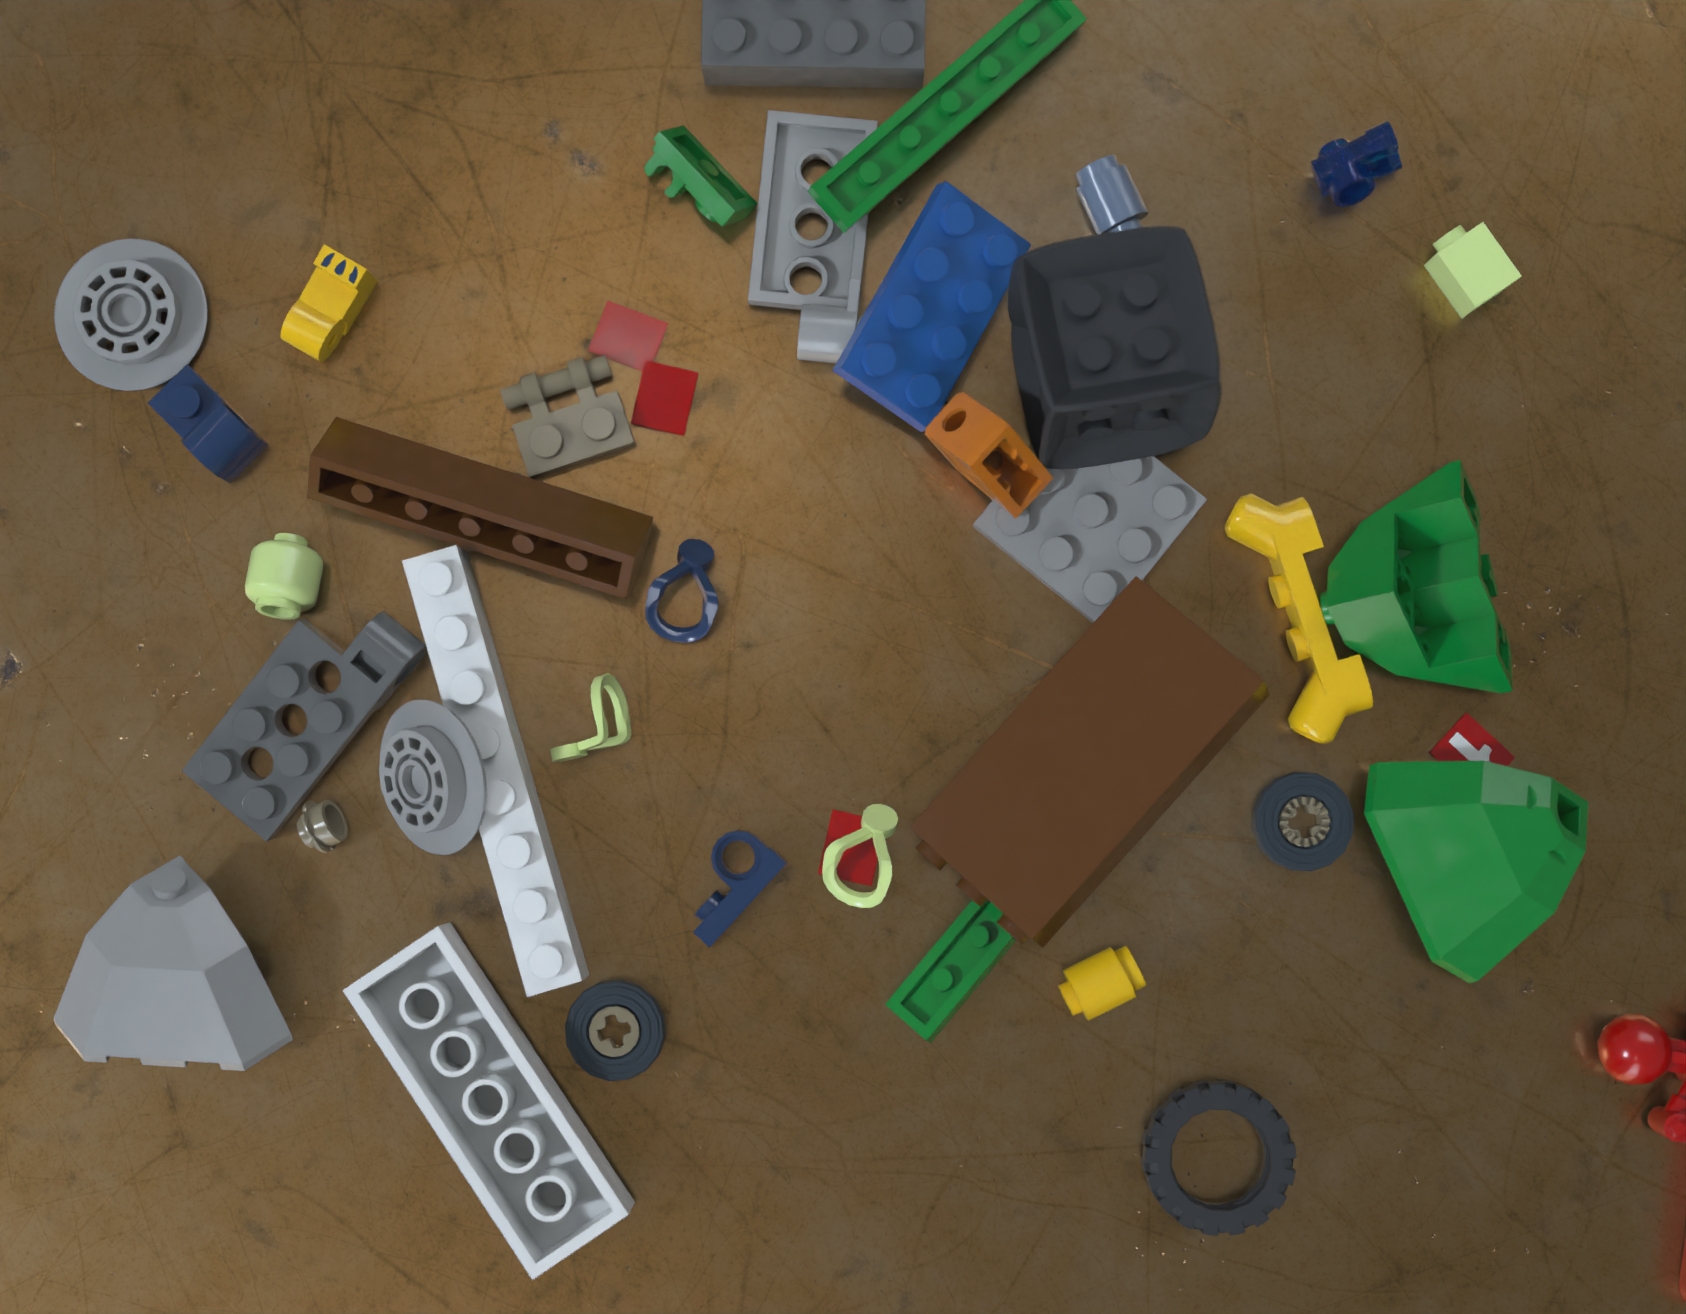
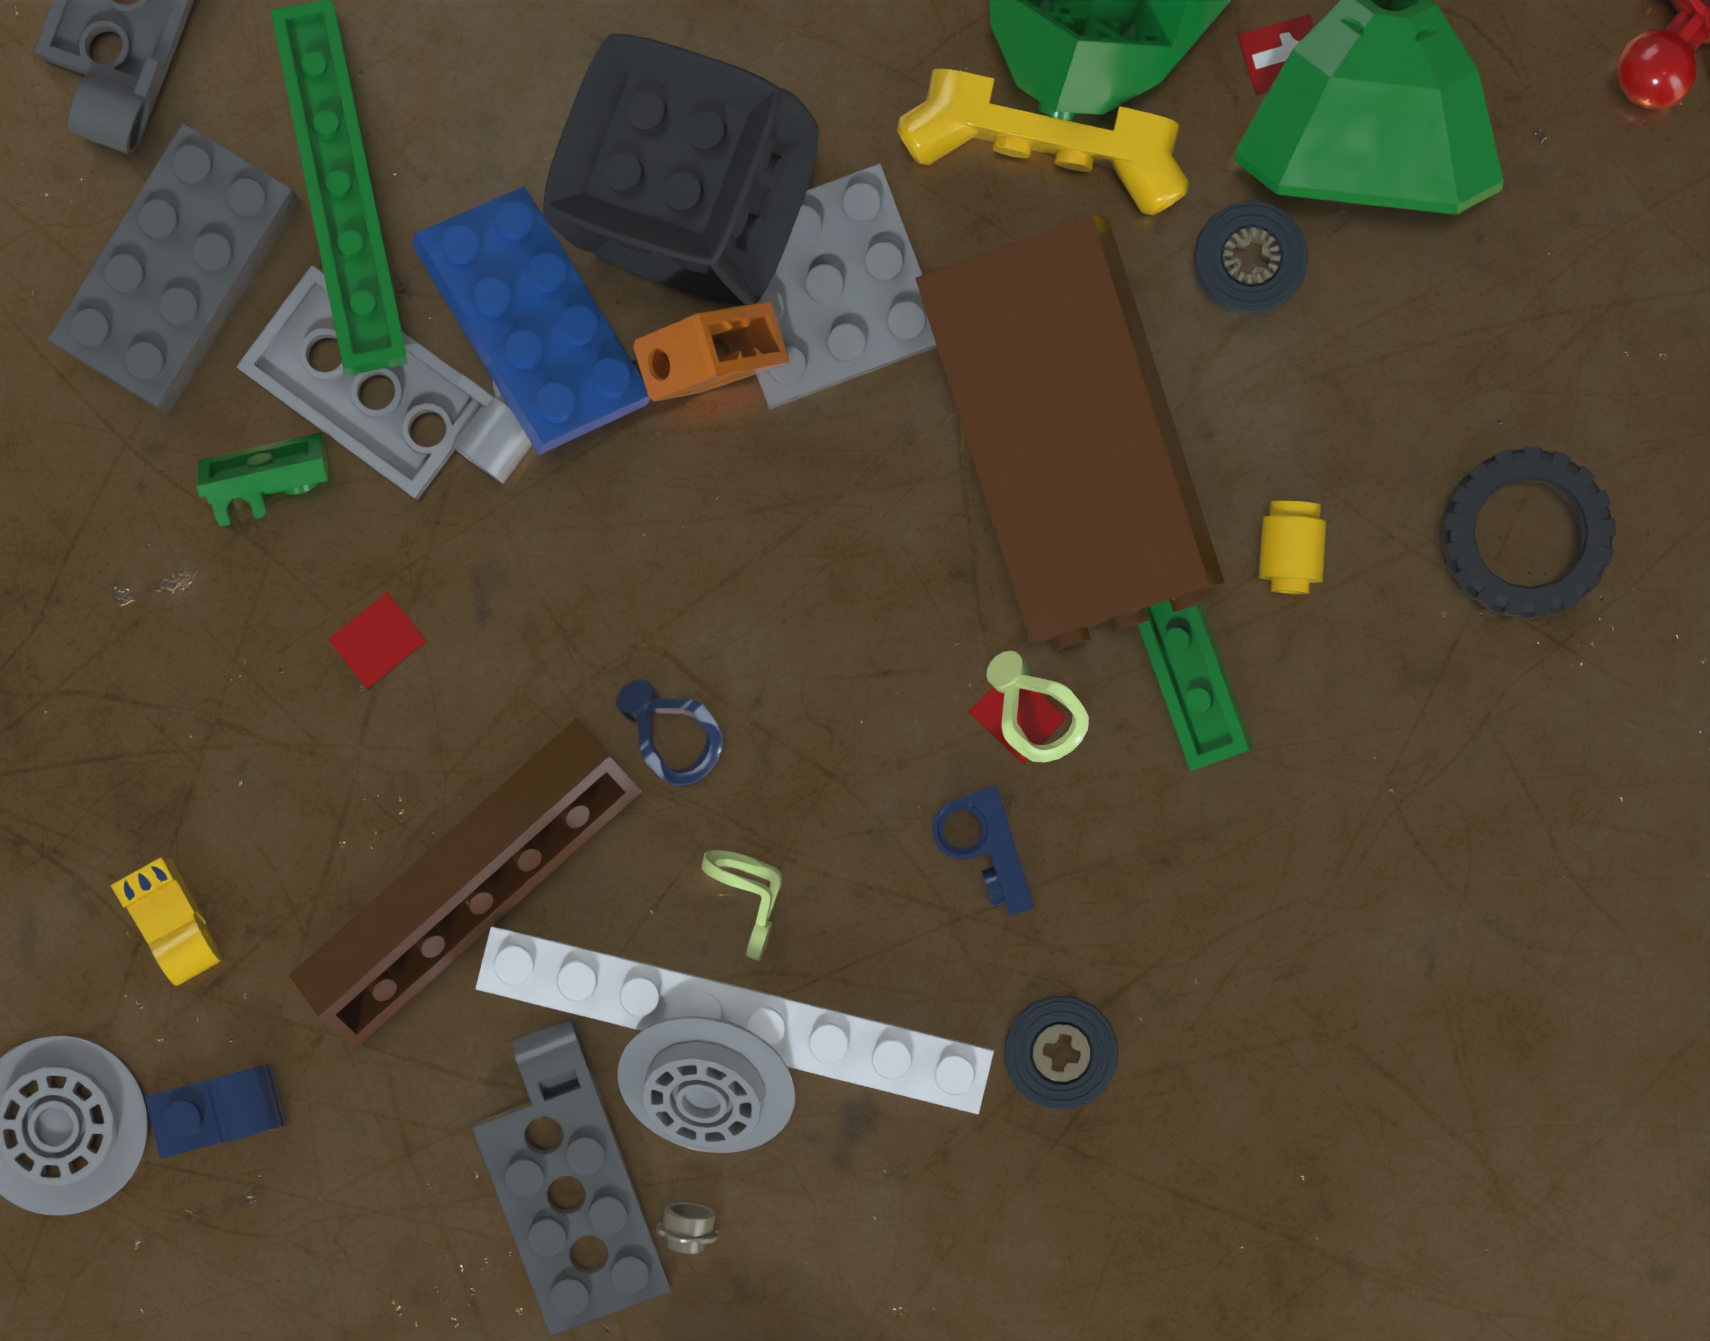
camera: 60 degrees left, 0 degrees up
yellowish green head [245,533,323,620] -> none
white brick [343,922,635,1280] -> none
dark tan plate [500,355,636,479] -> none
red sticker [630,360,699,436] -> none
sand blue brick [1075,155,1149,234] -> none

